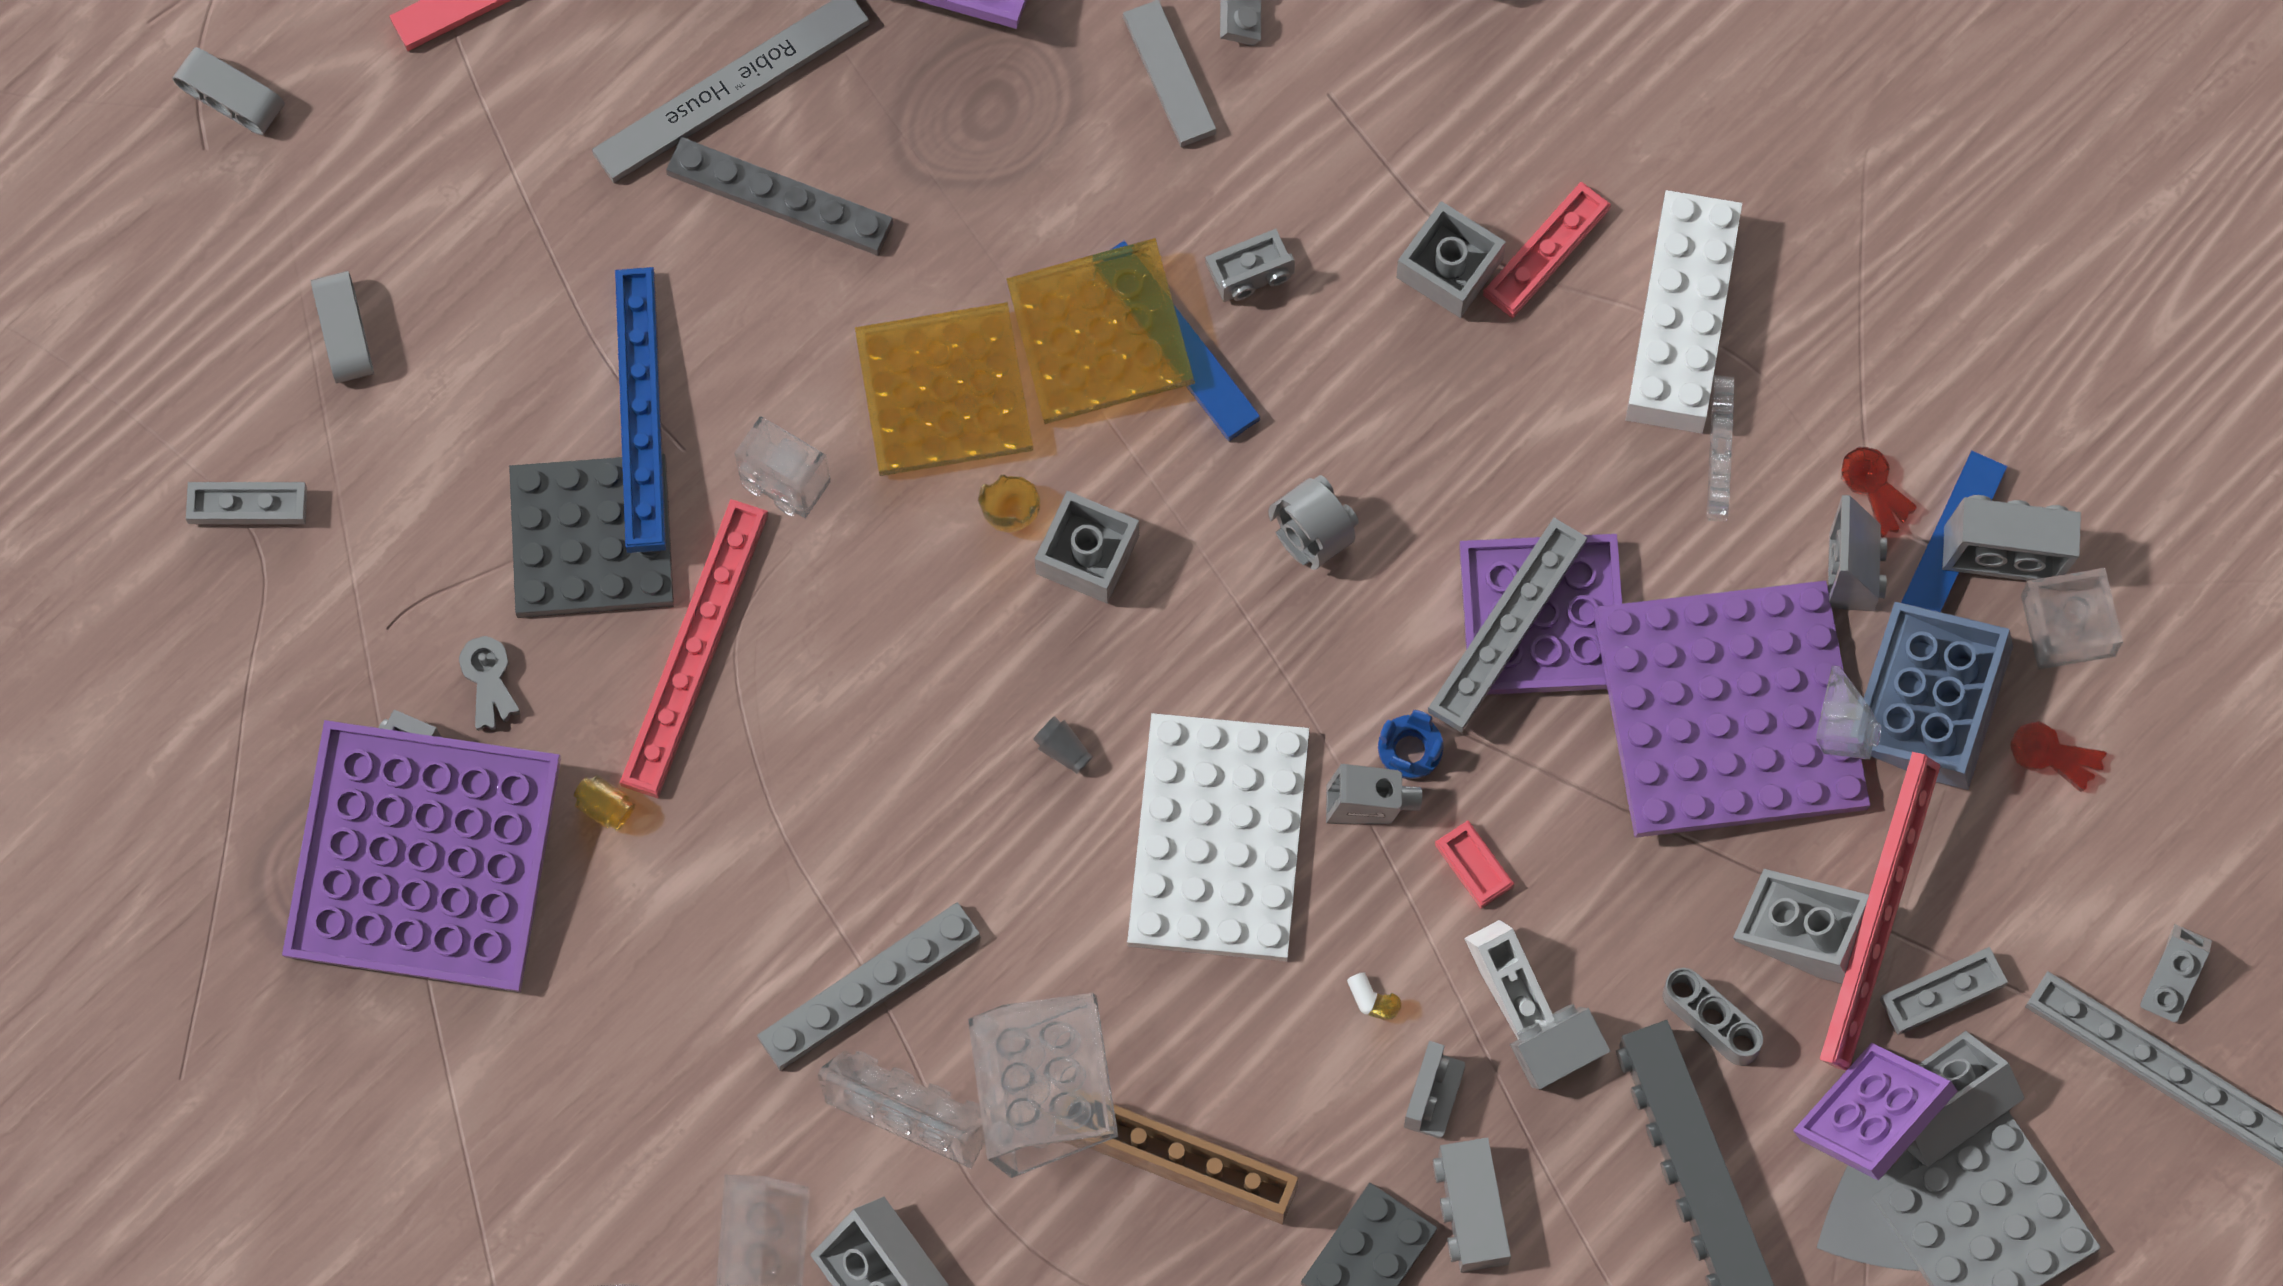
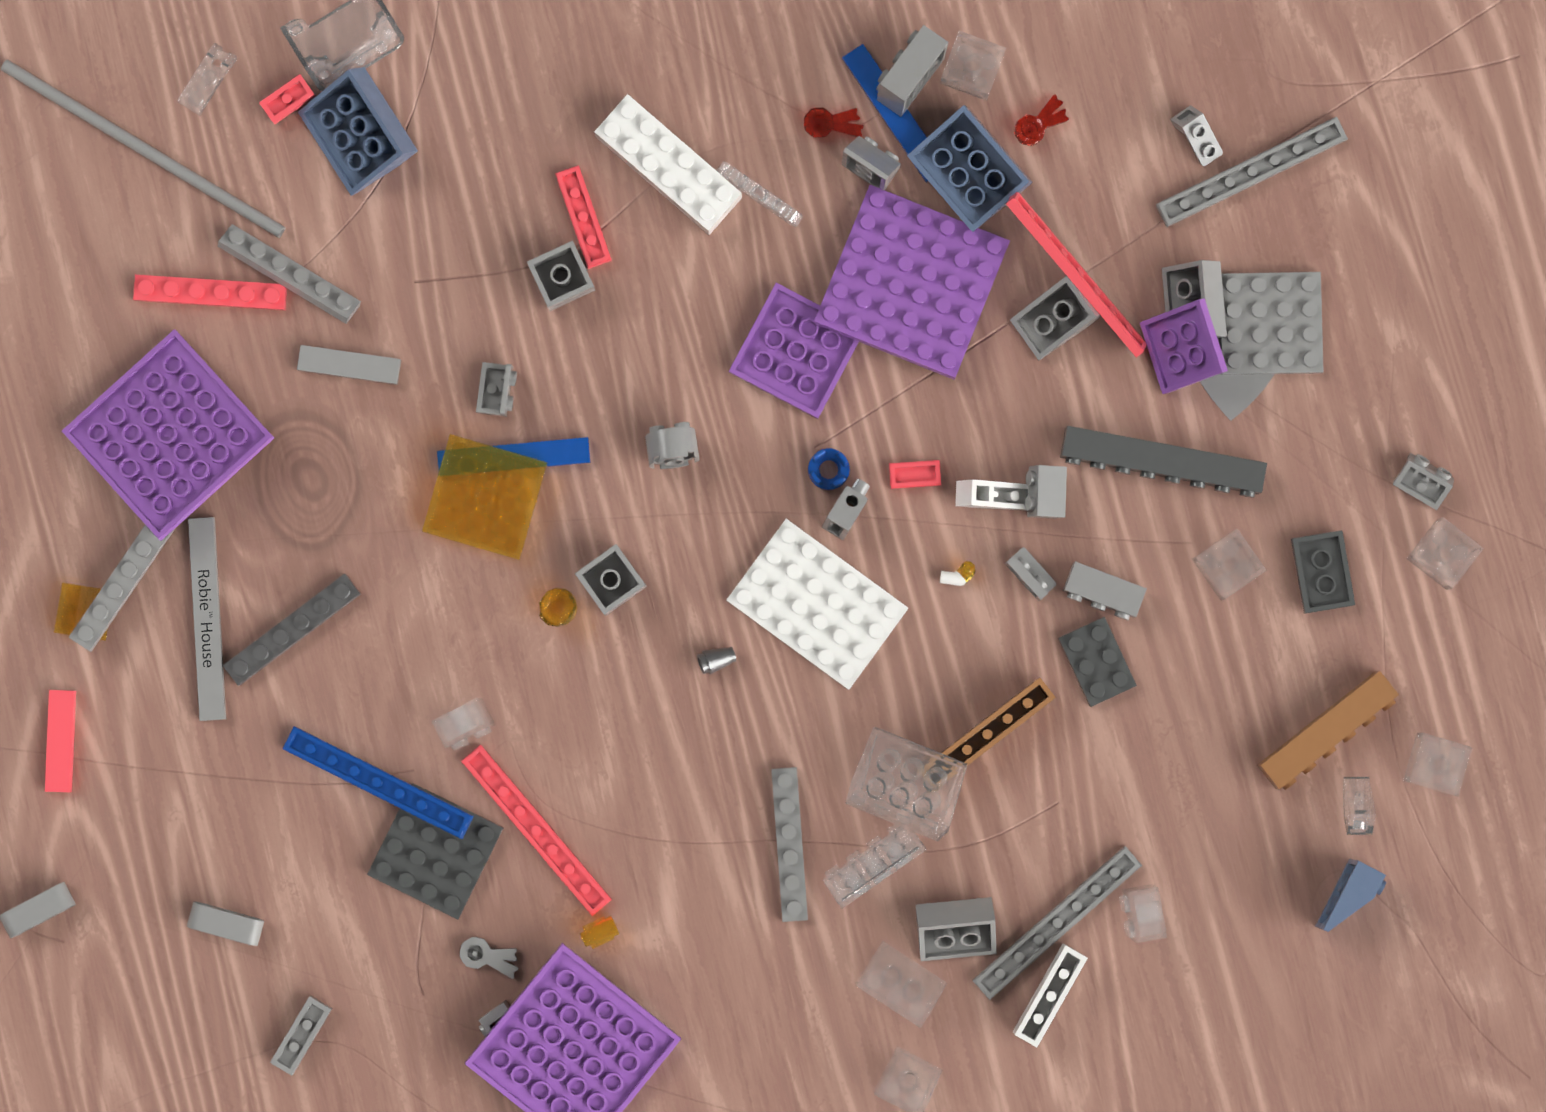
camera: 60 degrees left, 15 degrees up
clear yellow plate [855,302,1033,476] -> none
light grey plate [1428,518,1587,733] -> none
light grey beam [1662,968,1763,1066] -> none
clear slope [1816,665,1881,760] -> none
light grey plate [1880,947,2008,1035] -> none

